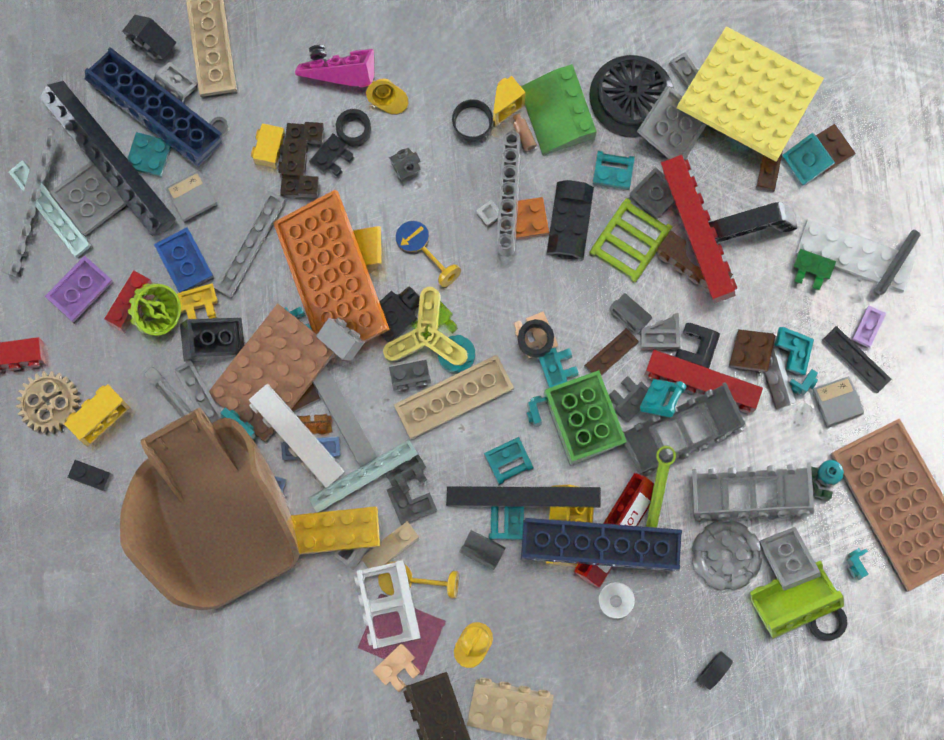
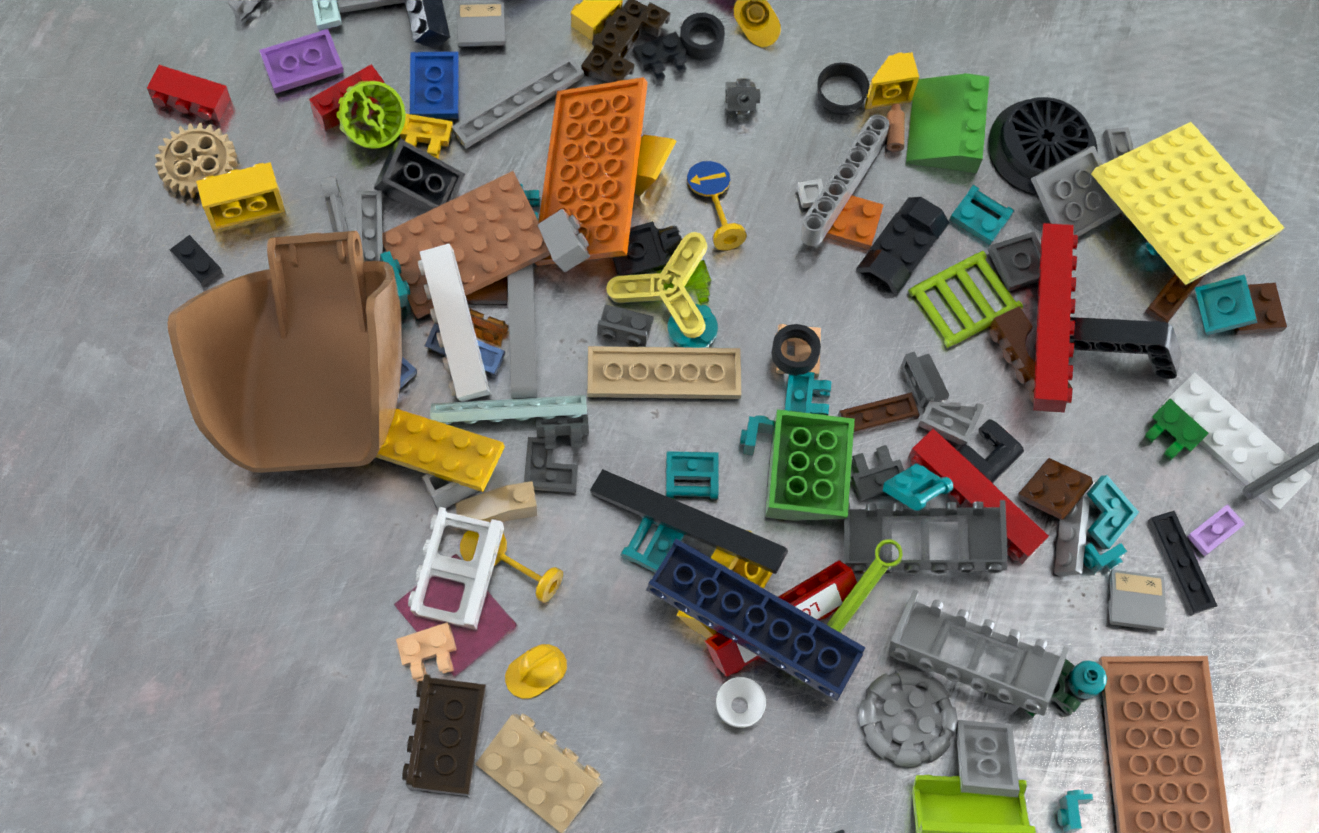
camera: 20 degrees right, 10 degrees down
dark grey panel [459,530,506,570] -> none

